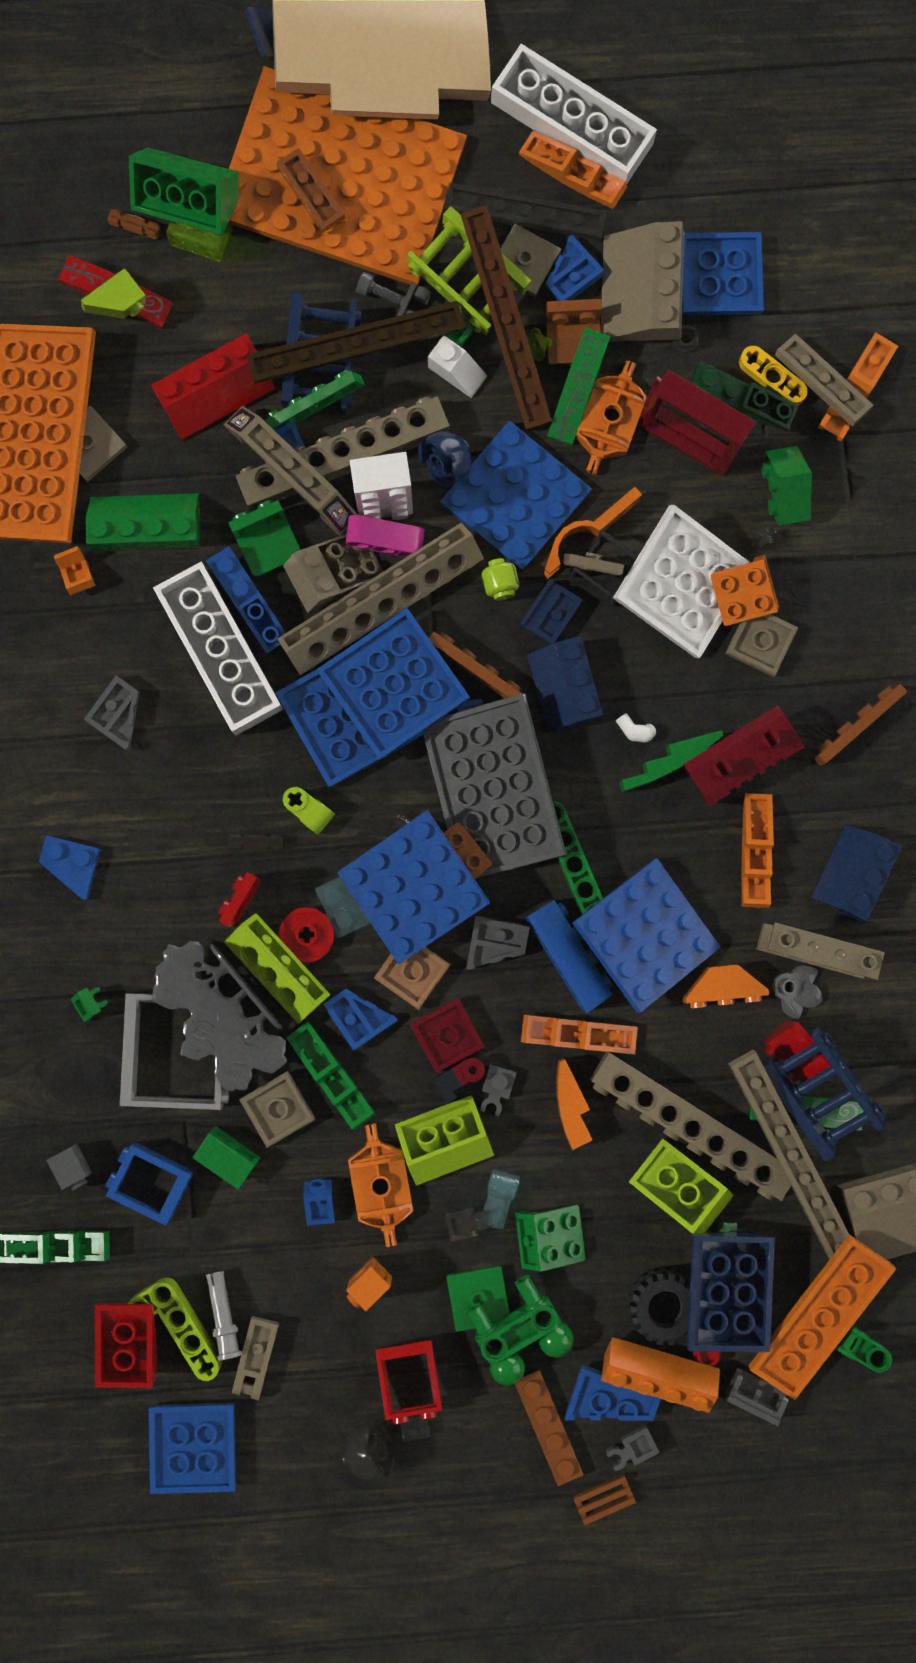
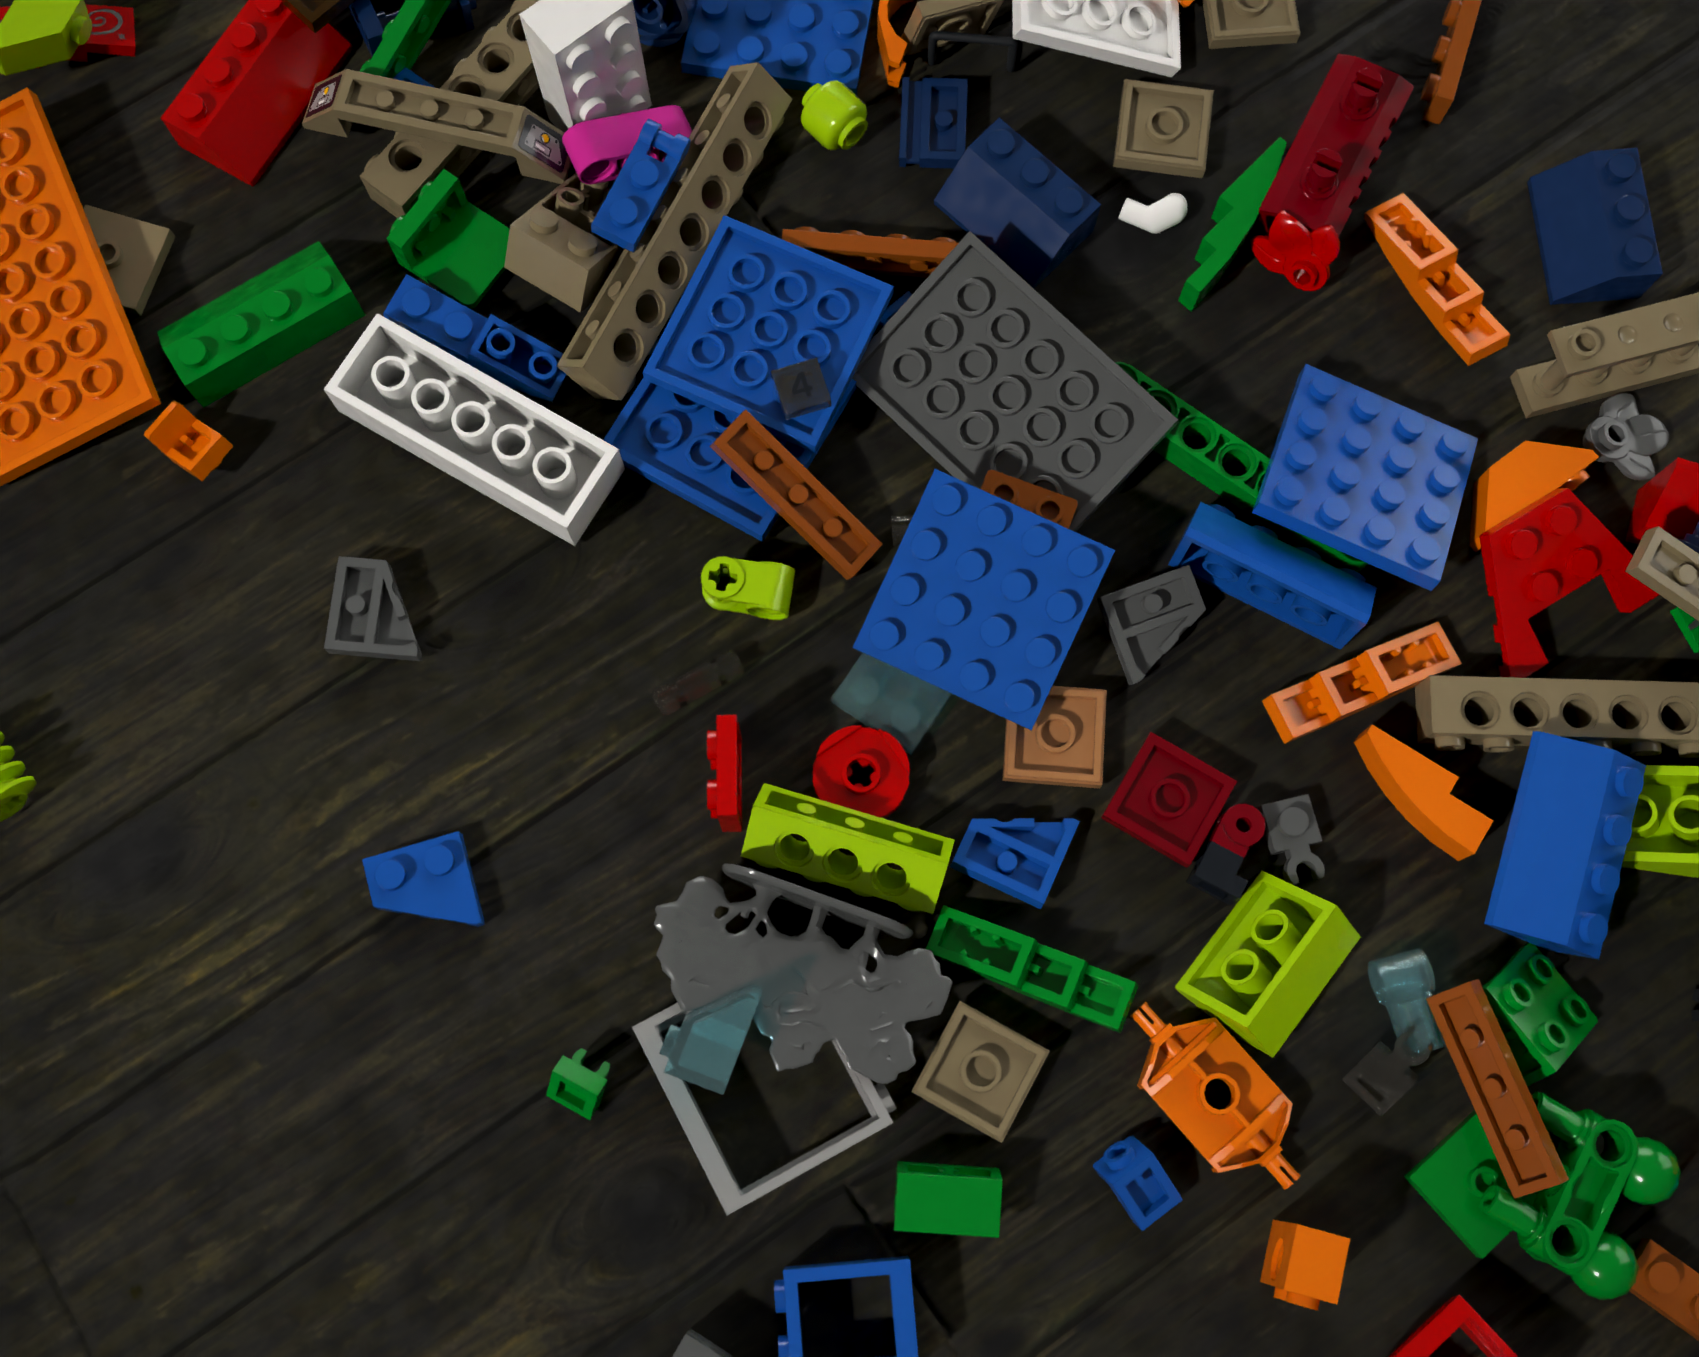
camera: 25 degrees left, 10 degrees down
none -> blue plate [591,119,691,253]
none -> clear light blue slope [659,984,762,1095]
none -> dark orange plate [710,409,883,580]
none -> clear smoke tile [771,357,831,420]
none -> dark tan plate [1113,79,1214,178]
none -> red plate [1250,210,1340,291]
none -> dark orange plate [1426,979,1569,1199]
none -> red wing [1479,488,1659,678]
none -> blue slope [1484,731,1646,959]

